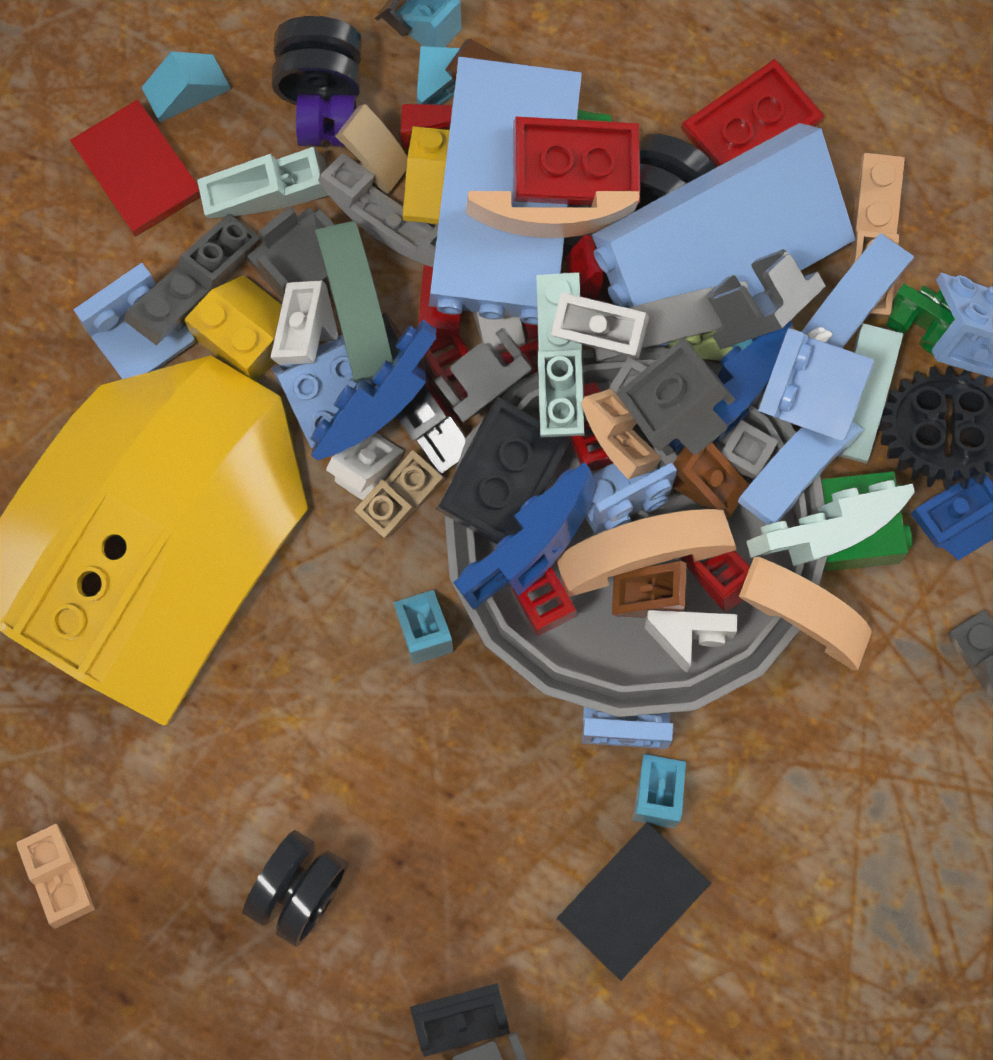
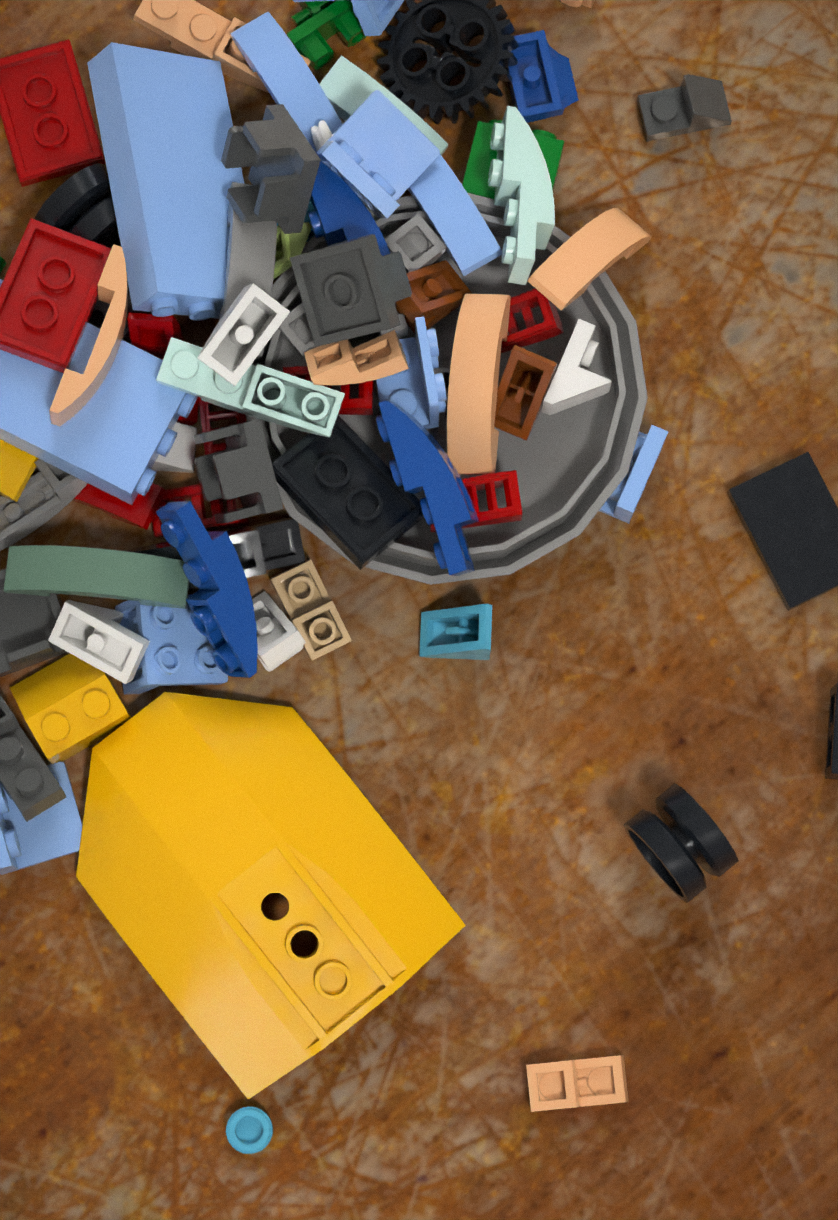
camera: 70 degrees left, 5 degrees up
medium azure slope [632,754,686,829] -> none

